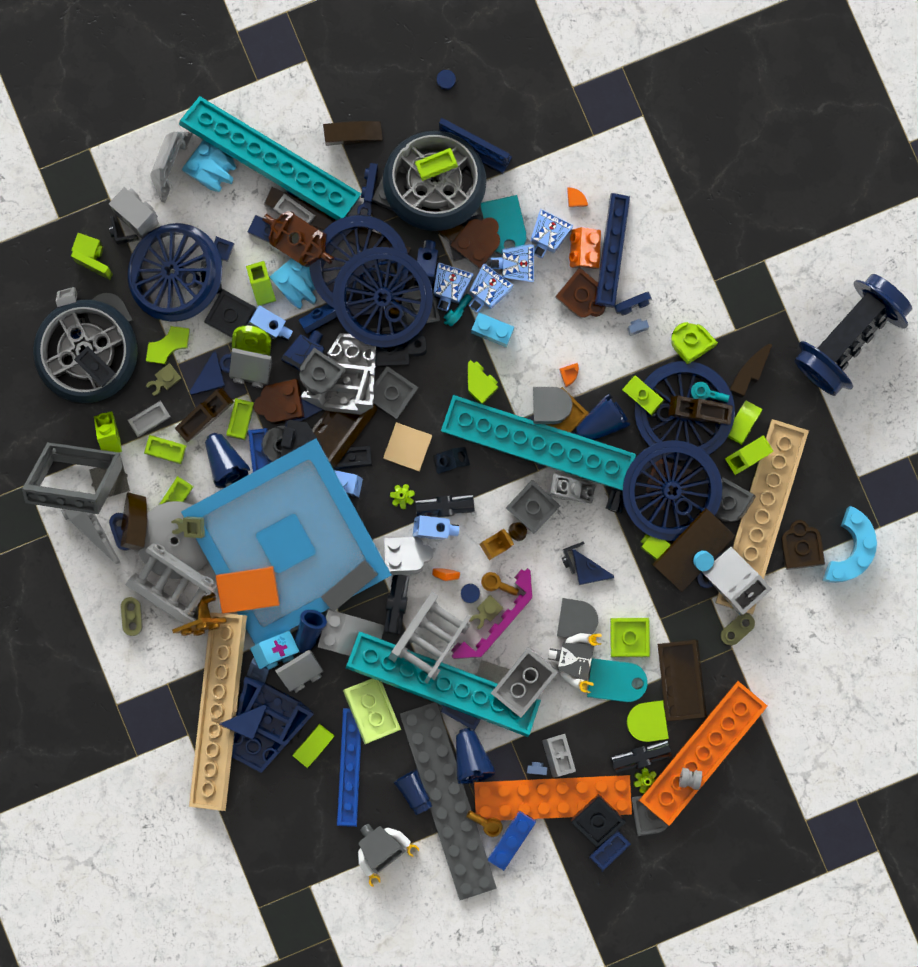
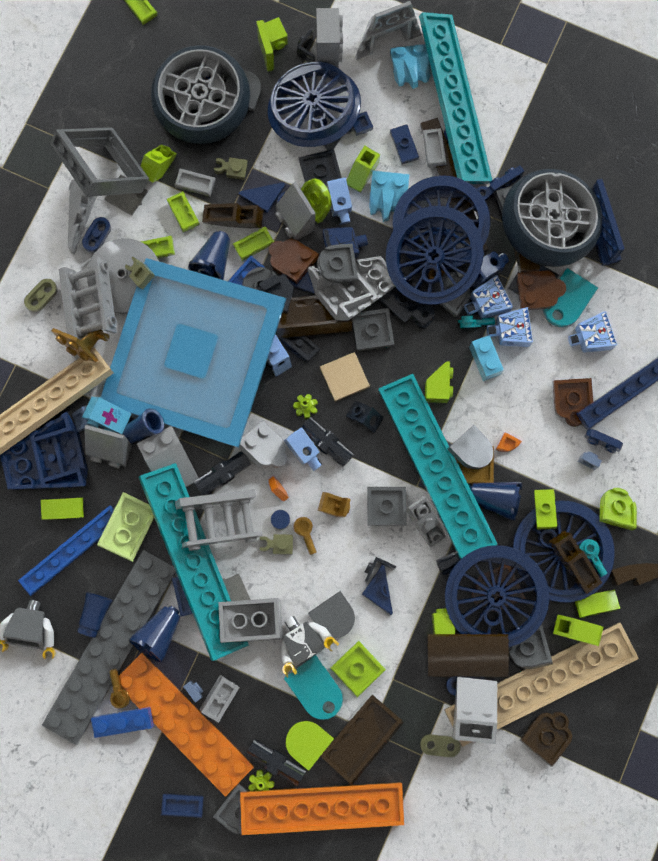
camera: 45 degrees right, 5 degrees down
light grey tile [56,287,77,307] -> none
black plate [74,346,116,388] -> none
dark brown slope [121,492,147,551] -> none
lime tile [146,326,190,365] -> none
orange tile [216,566,280,614] -> none
dark blue tile [219,705,266,740] -> none
reddish brown plate [262,211,334,267] -> none
dark blue plate [299,304,337,333] -> none
dark grey tile [321,559,378,612] -> none
dark brown slope [323,121,383,146] -> none
lime tile [415,148,458,181] -> none
dark blue tile [437,70,456,90] -> none
magenta slope [451,568,532,659] -> none
torso [491,244,534,282] -> none
dark brown plate [508,522,527,541] -> none
orange tile [567,187,588,207] -> none
orange bracket [569,227,601,269] -> none
black tile [570,794,626,848] -> none
light grey wheel [679,768,702,790] -> none
medium azure tile [693,551,714,571] -> none
medium azure brick [822,506,877,583] -> none

